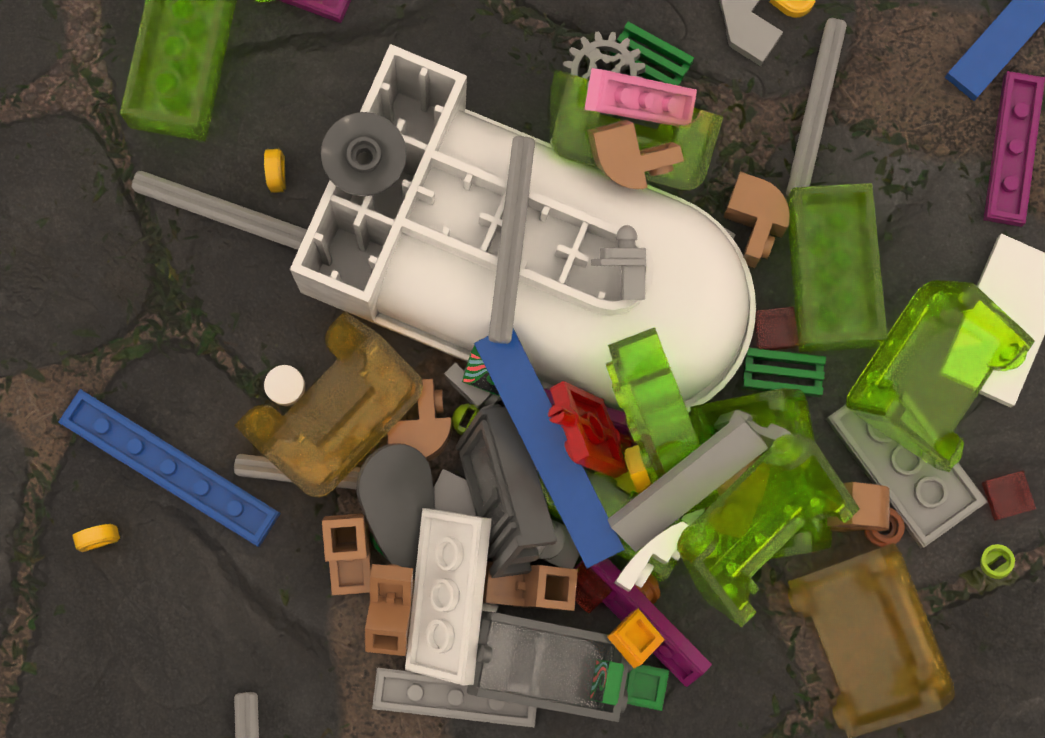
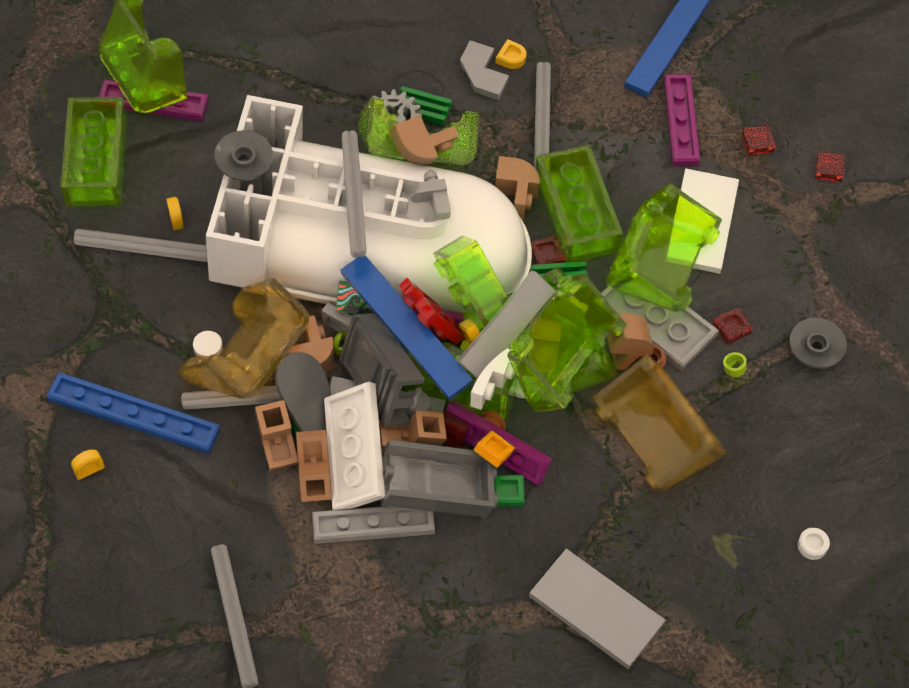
camera: 15 degrees left, 20 degrees down
bright pink tile [584,68,697,128] -> none
green tile [589,659,624,705] -> none

